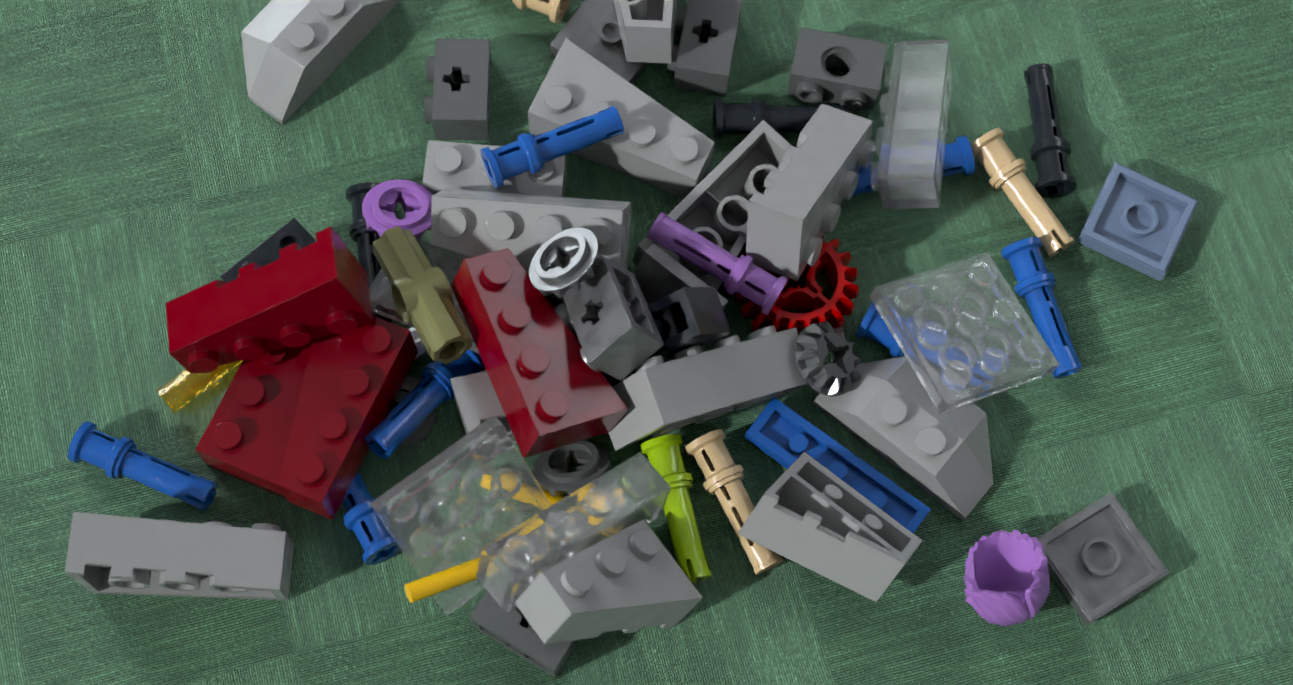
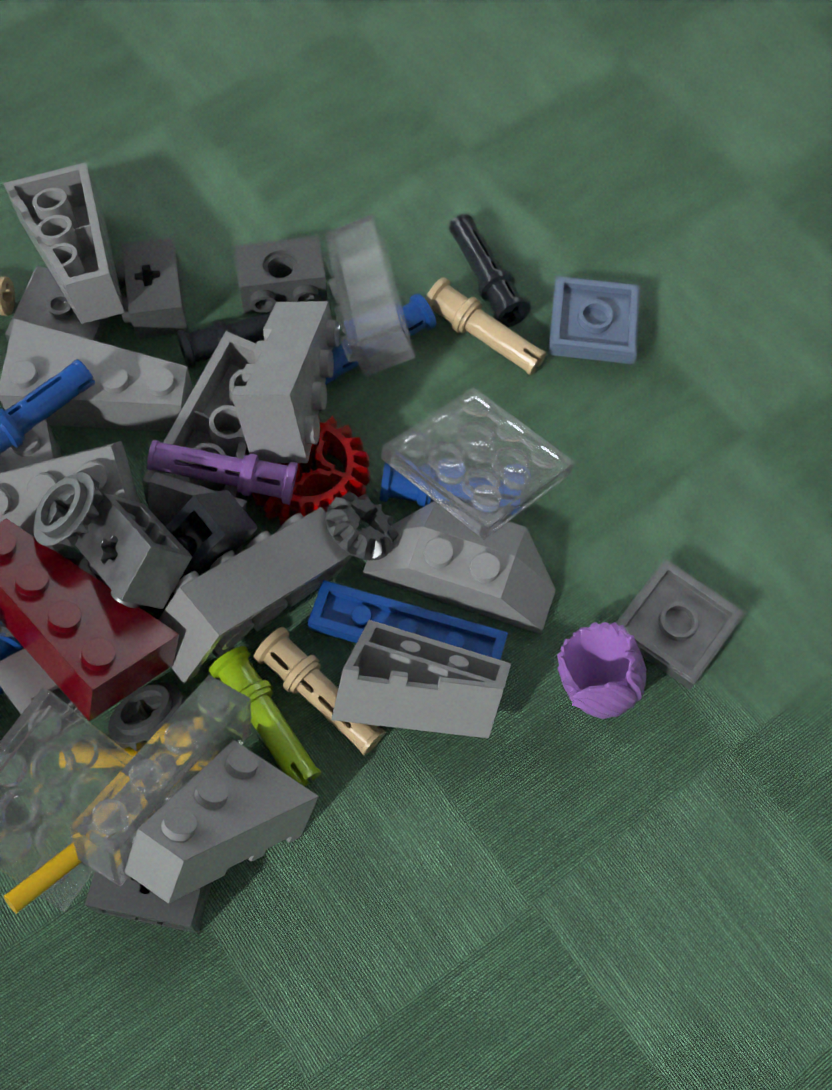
camera: 20 degrees left, 5 degrees down
blue pin [1001,237,1083,379] -> none

